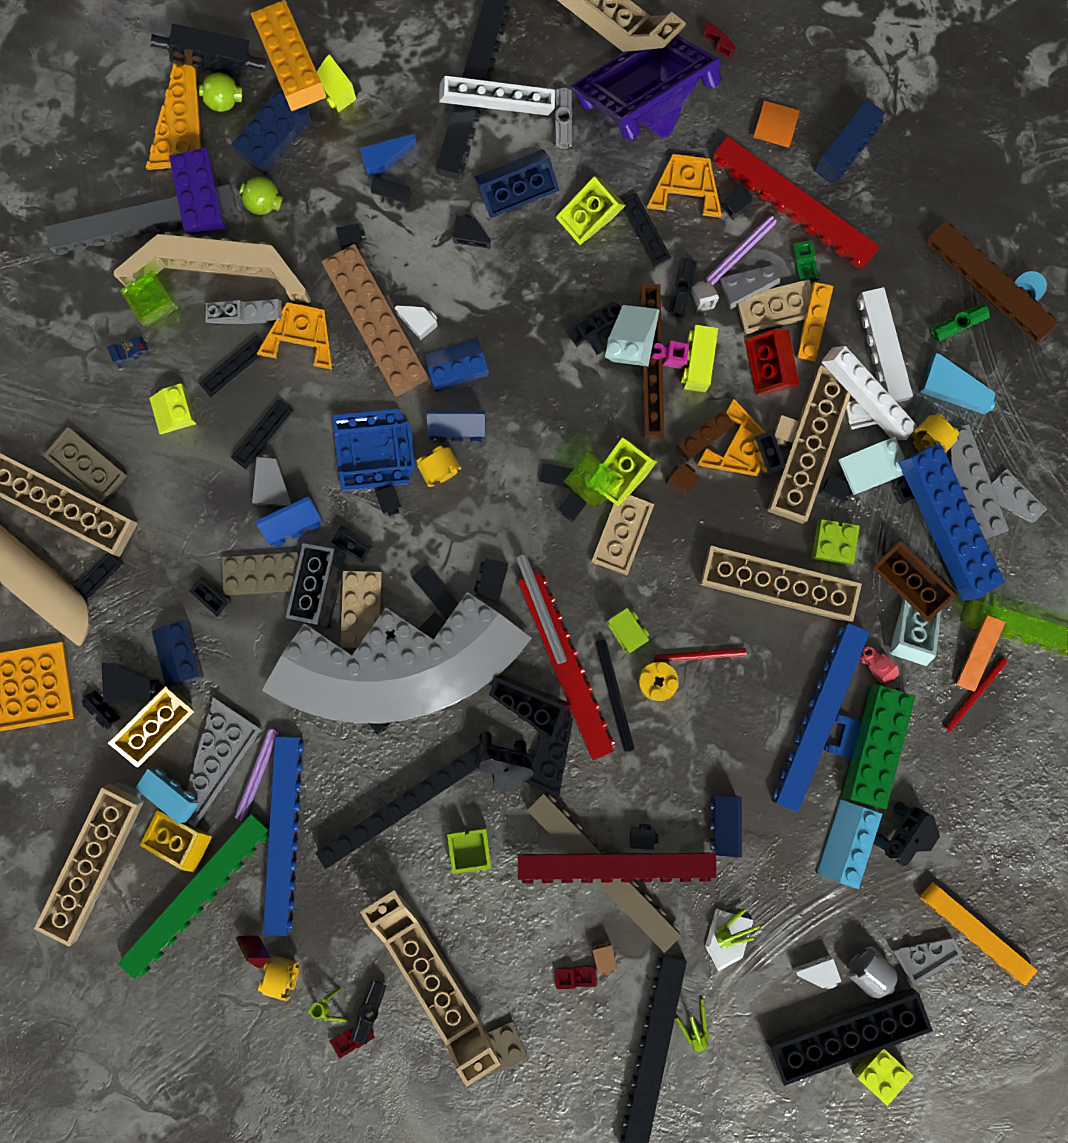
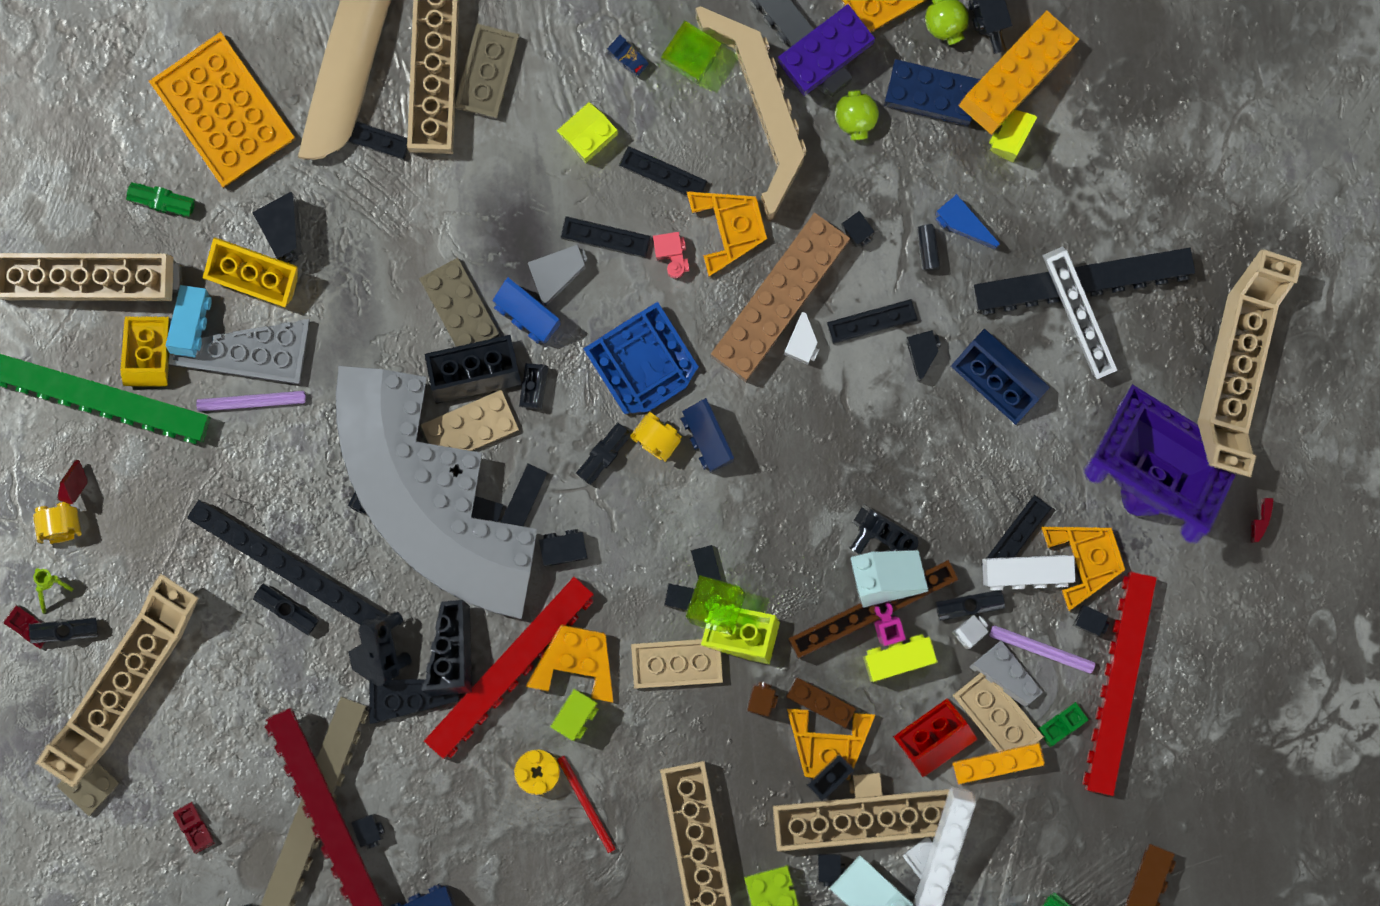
camera: 70 degrees right, 0 degrees up
black hinge [81,690,121,730] -> none
dark blue slope [152,620,204,687] -> none
black brick [189,577,232,617] -> none
light grey slope [205,299,281,324] -> none
blue brick [263,736,304,936] -> none
black brick [375,486,402,517] -> none
blue slope [424,339,489,391] -> none
lime piece [447,827,492,874] -> none
light grey axle [517,554,567,664] -> none
light grey piece [555,88,572,149] -> none
neon yellow slope [556,176,626,245] -> none
medium nougat brick [592,942,617,975] -> none
black axle [596,639,634,752] -> none
orange slope [753,100,800,148] -> none
dark blue brick [814,99,885,184] -> none
white brick [857,287,913,403] -> none
none -> green piece [126,182,195,217]
none -> black piece [253,583,319,636]
none -> light orange wing [526,625,613,702]
none -> black piece [576,422,632,485]
none -> coral brick [653,232,689,279]
none -> black tile [827,299,917,344]
none -> white brick [982,555,1075,590]

